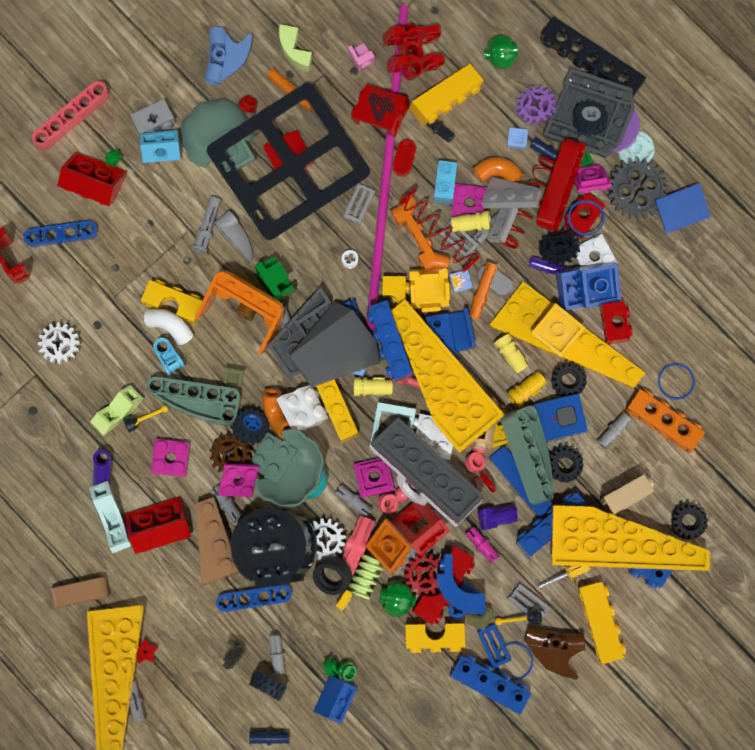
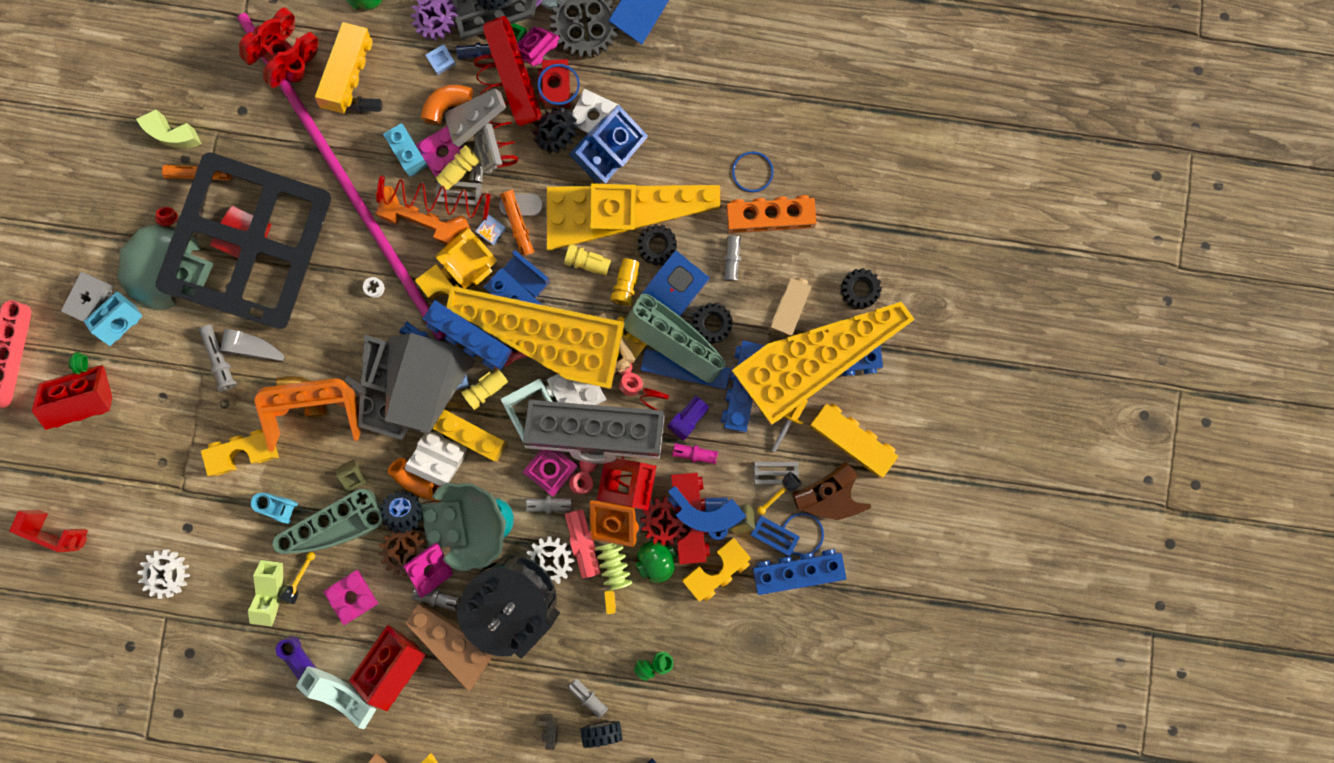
camera: 40 degrees left, 5 degrees up
blue beam [23,221,98,247] -> none
white cylinder [144,308,193,345] -> none
medium blue pin [204,27,253,86] -> none
blue beam [216,585,292,612] -> none
green panel [255,256,295,303] -> none
black tyre [313,556,352,595] -> none
blue panel [314,676,357,724] -> none
light grey tile [343,183,376,225] -> none
bright pink panel [348,44,375,71] -> none
red panel [351,84,410,137] -> none
red tile [393,139,416,177] -> none
dark purple axle [529,256,568,275] -> none
red brick [600,301,633,345] -> none

